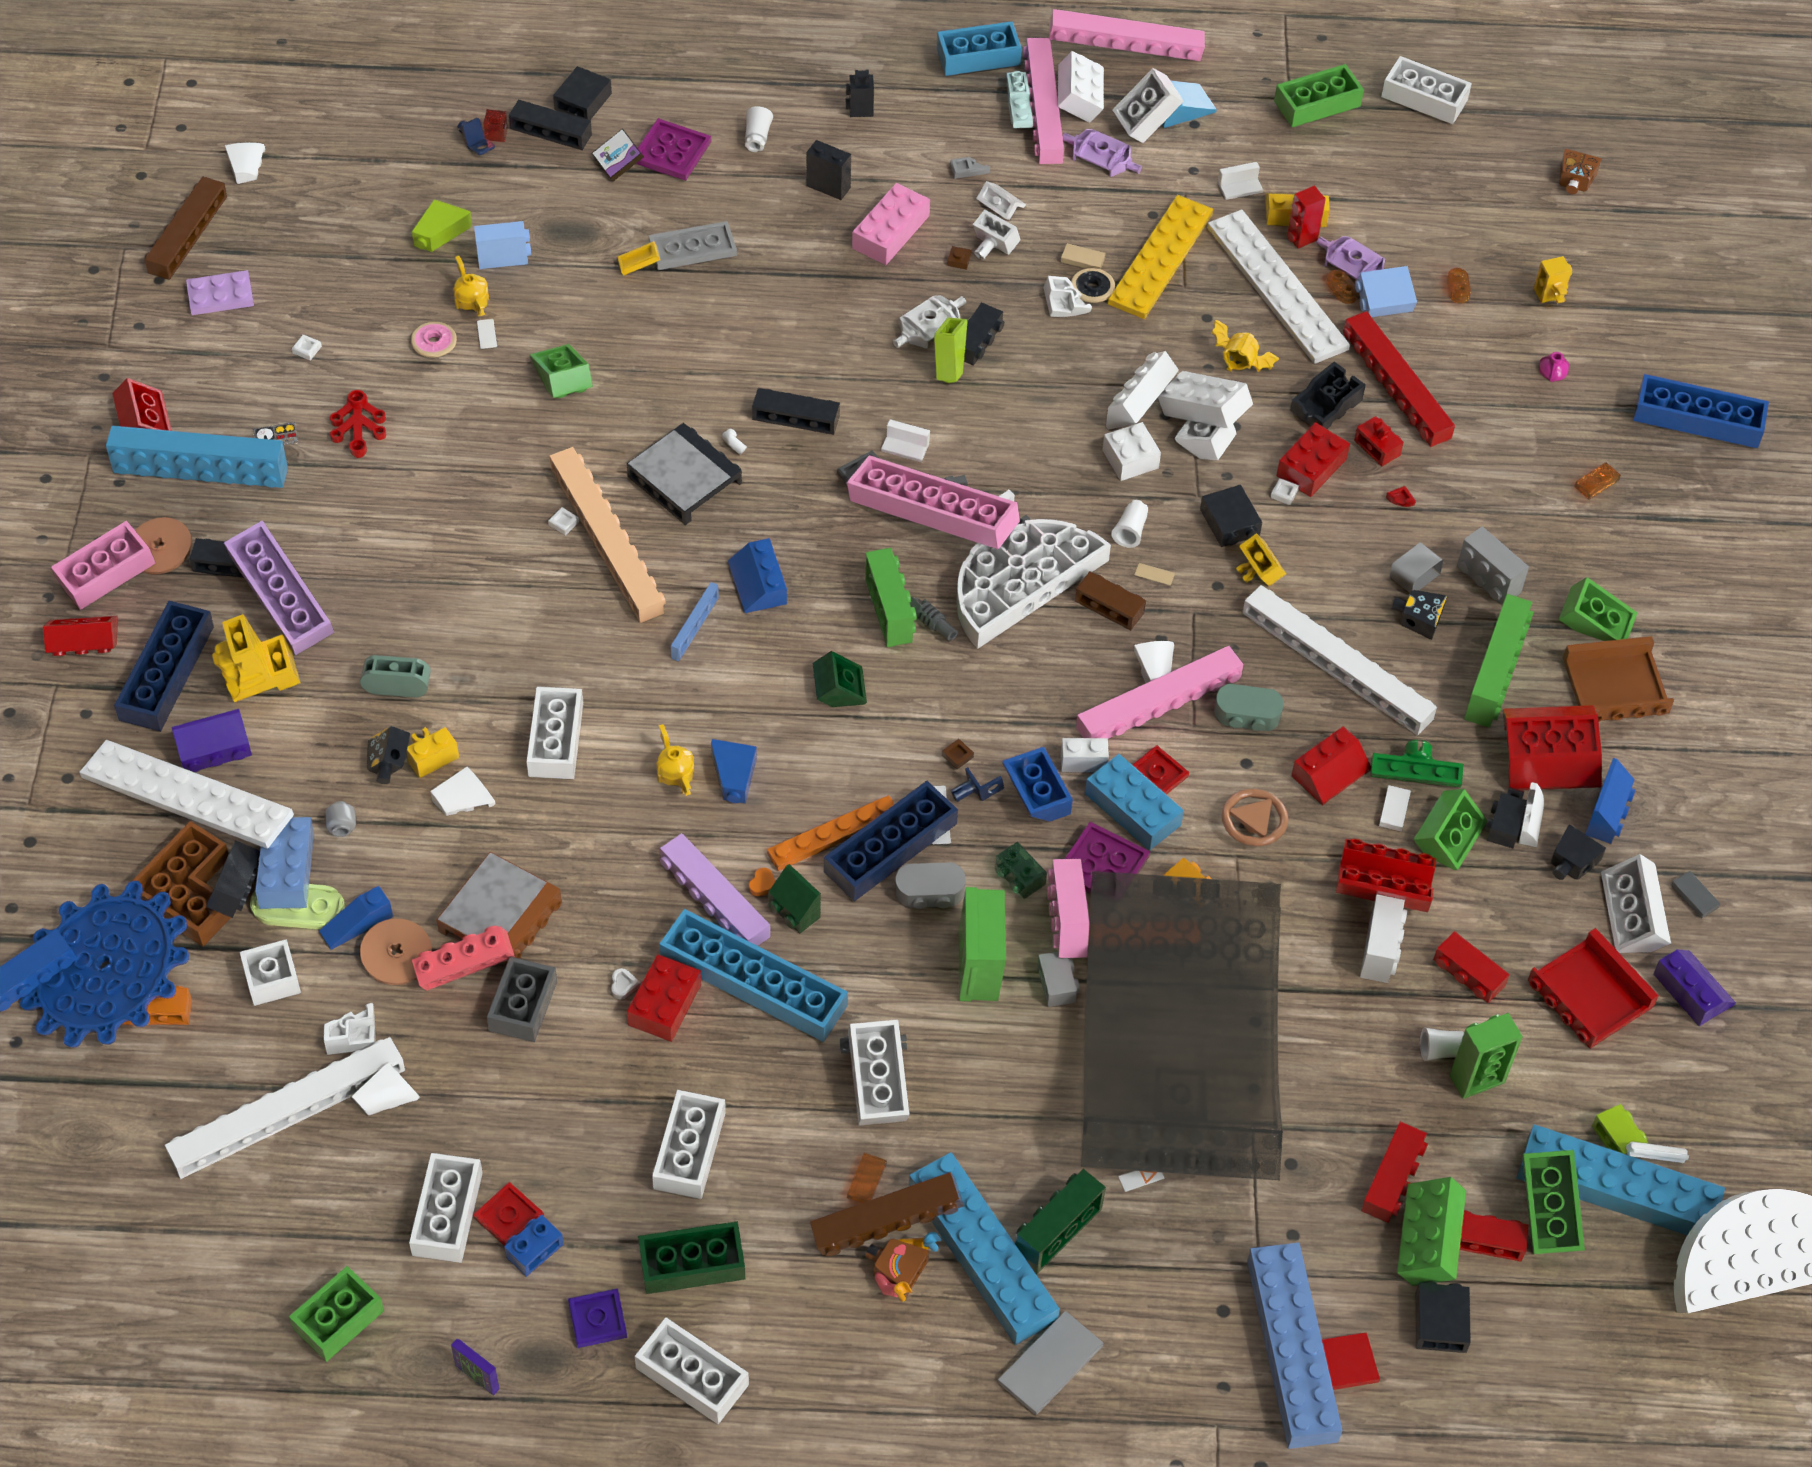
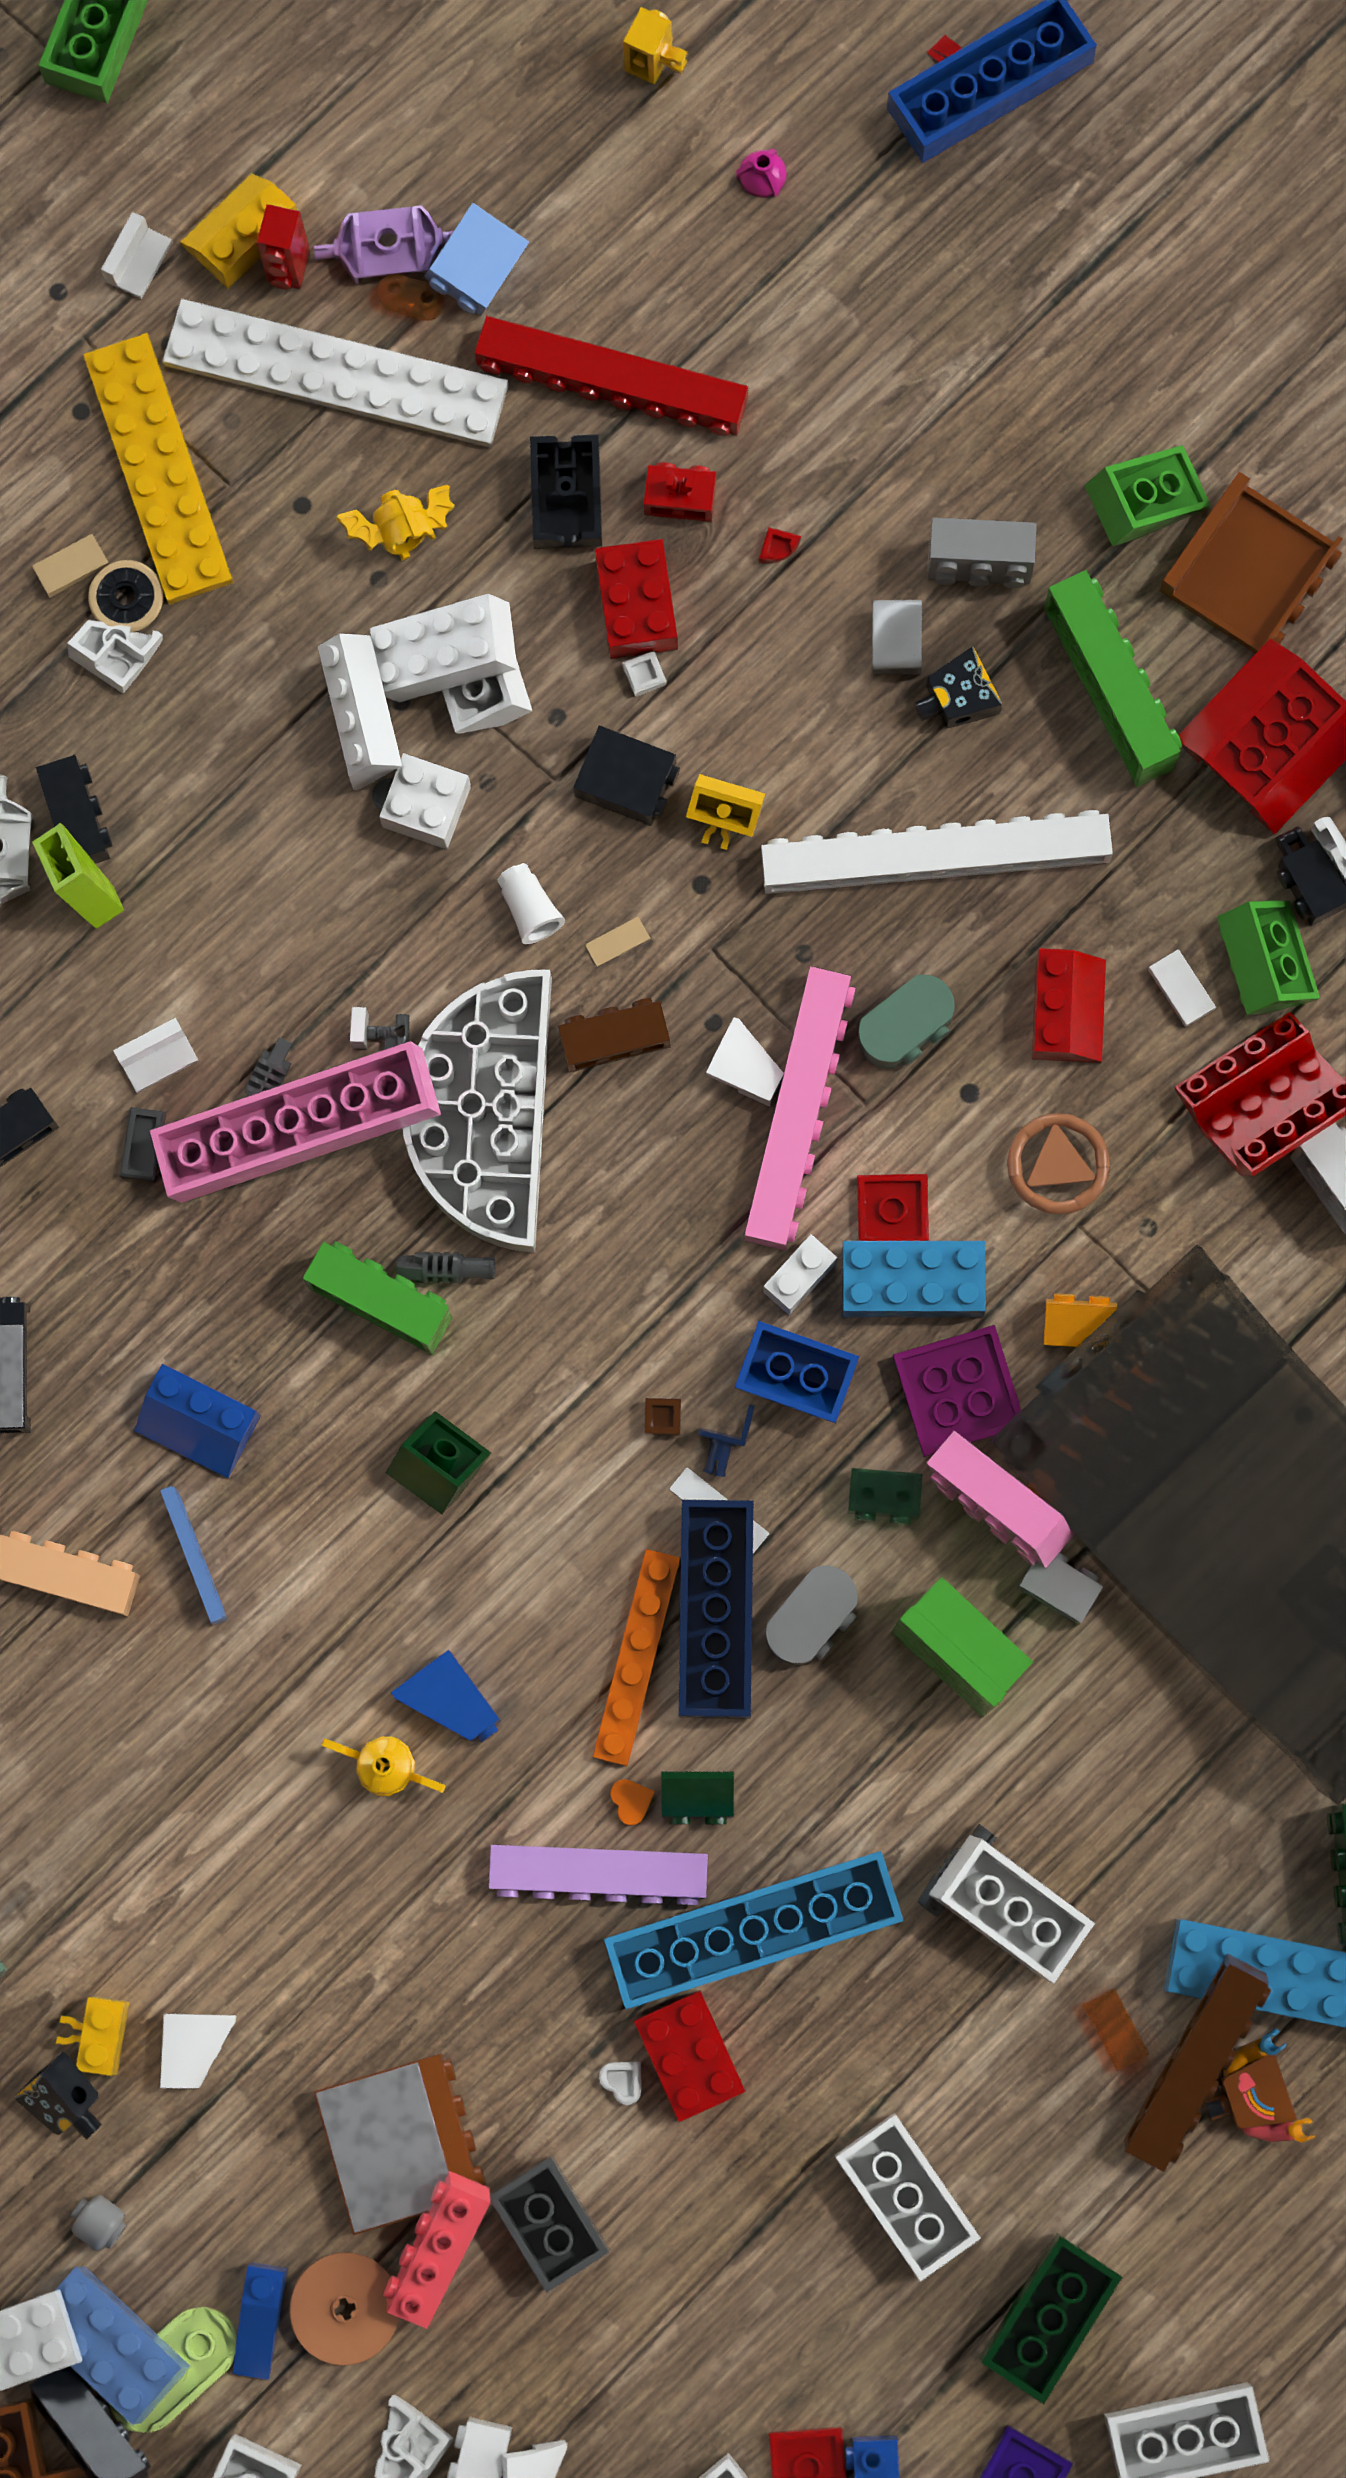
camera: 40 degrees left, 25 degrees up
white brick [527,687,583,779] -> none
green plate [1370,740,1464,788] -> none
clear orange plate [1447,268,1471,304] -> none
clear orange plate [1574,462,1621,500] -> none

